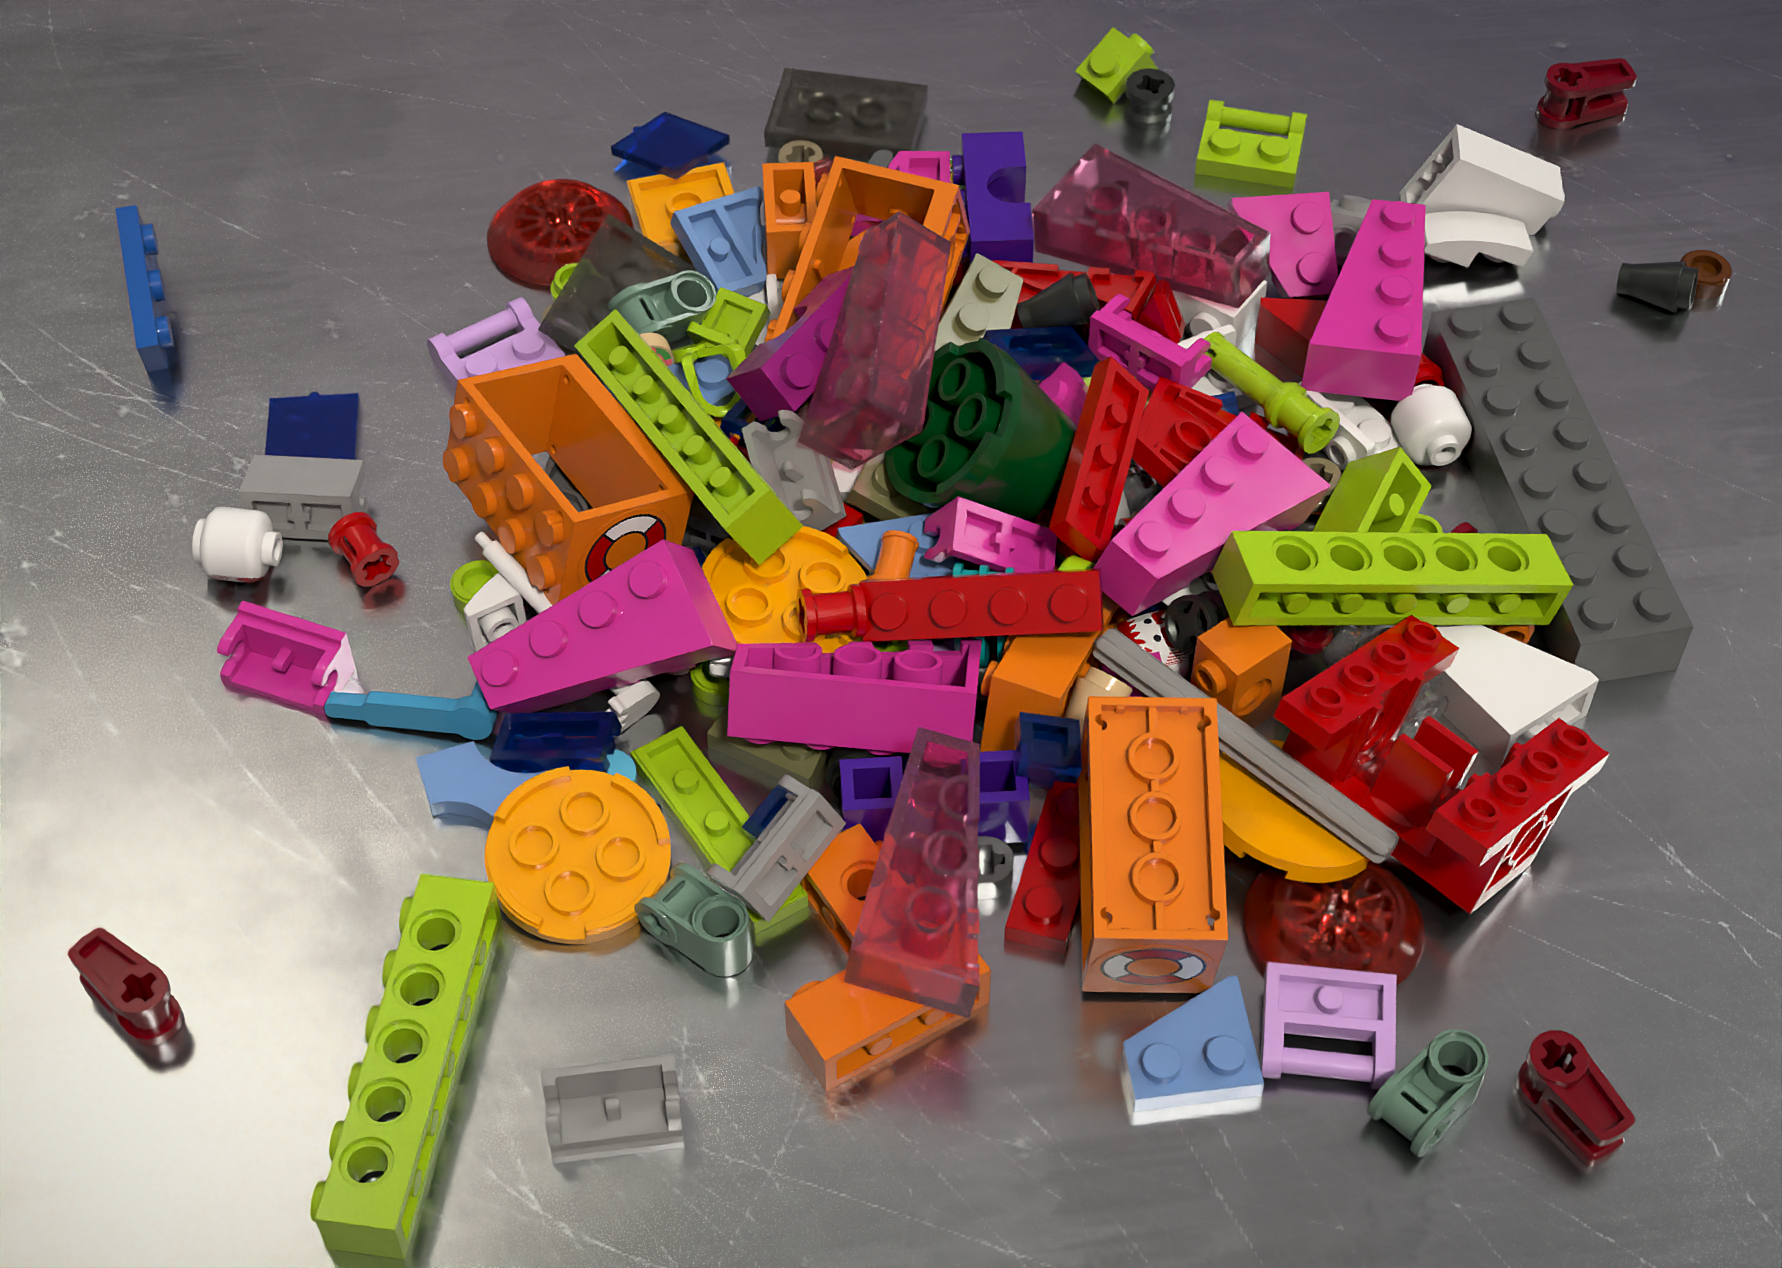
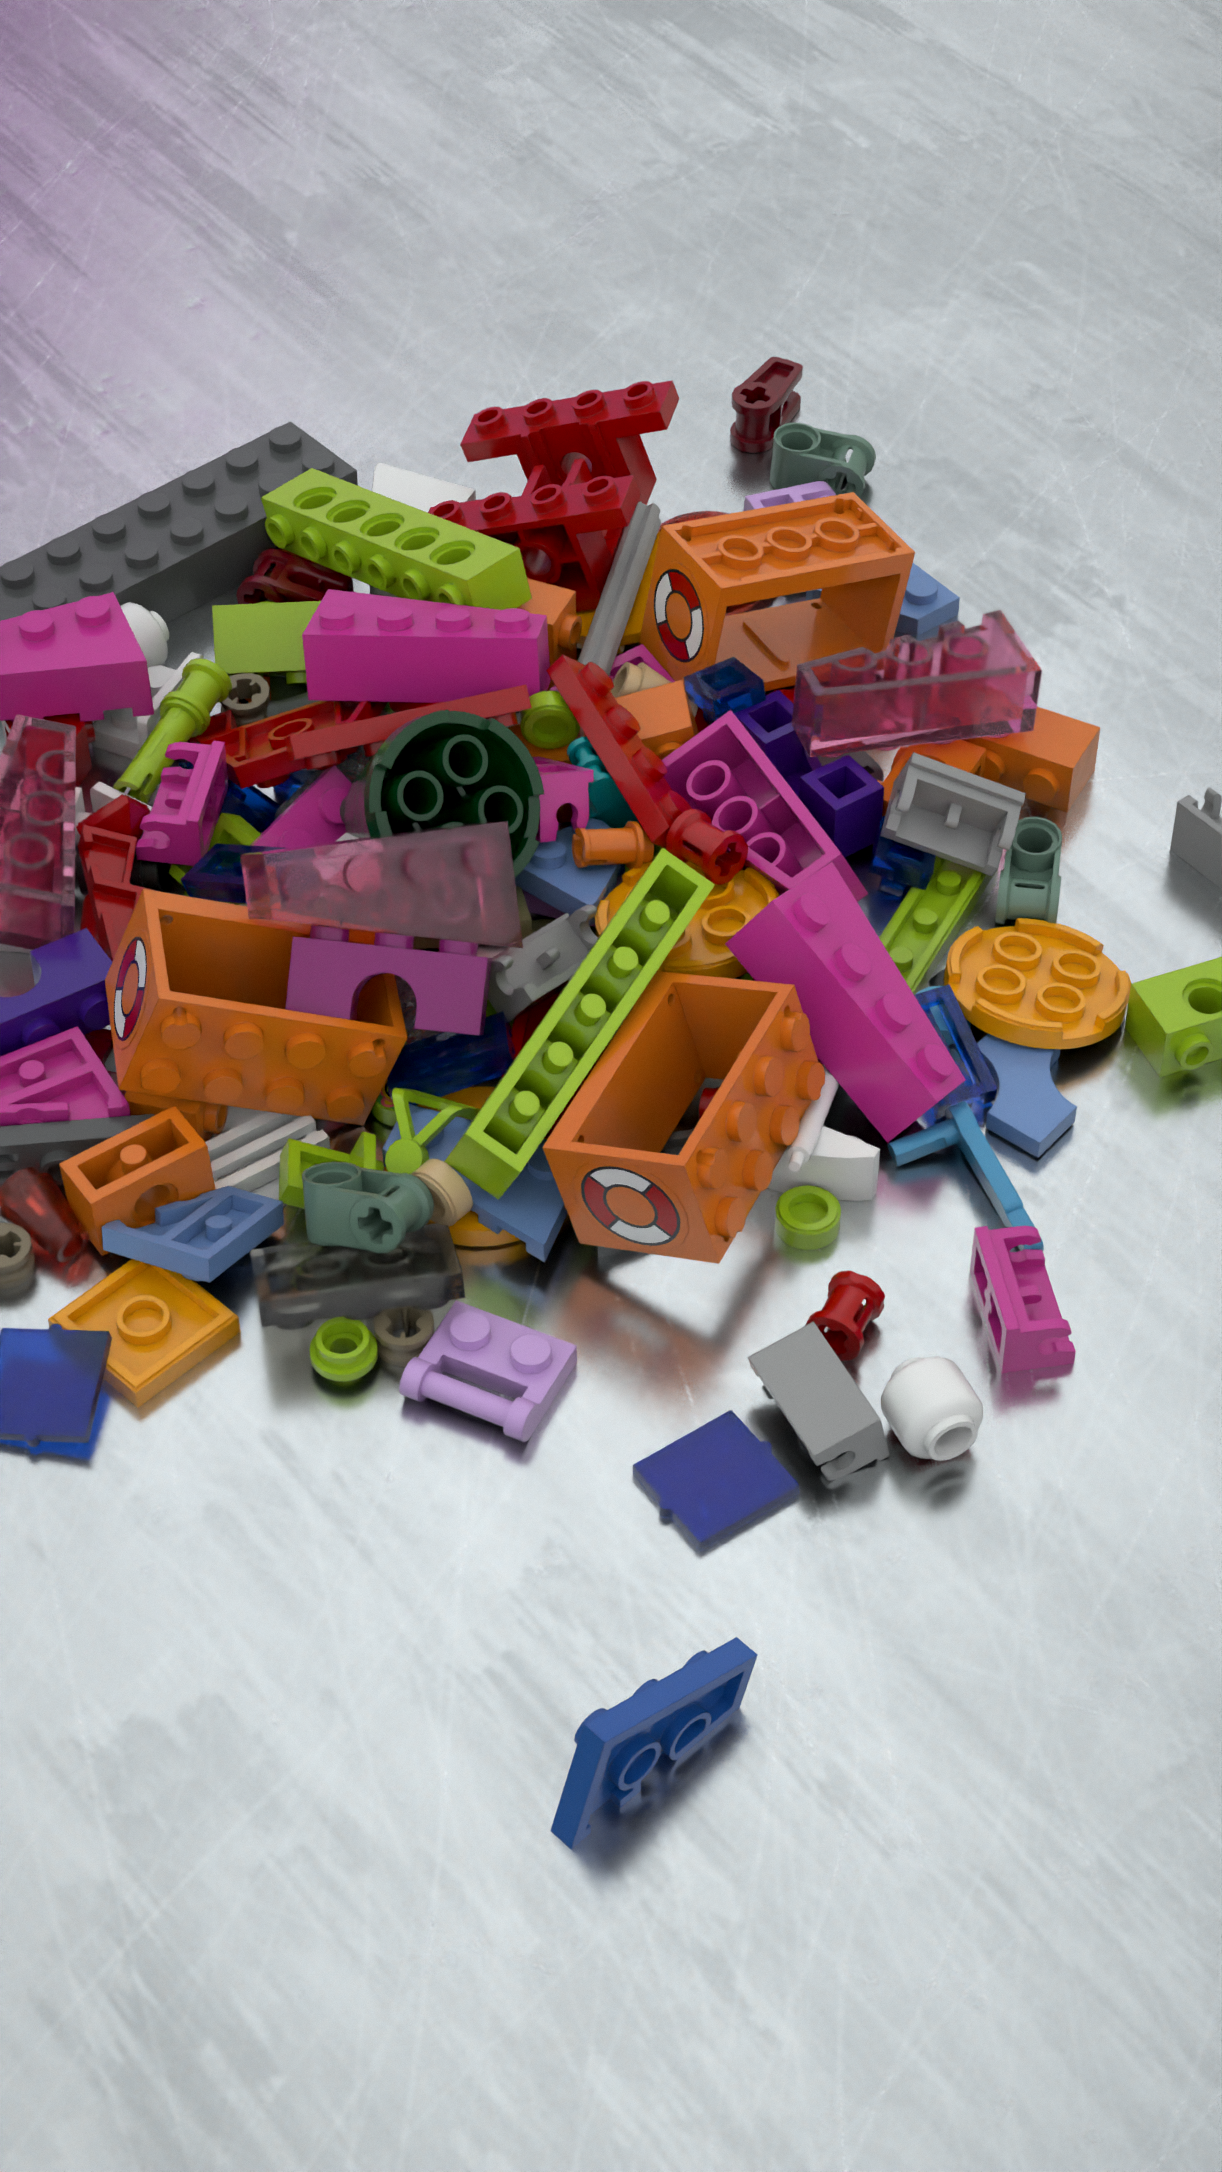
camera: 120 degrees left, 5 degrees down
clear red piece [486,179,634,285] -> none
pearl dark grey cone [1016,272,1100,334] -> none

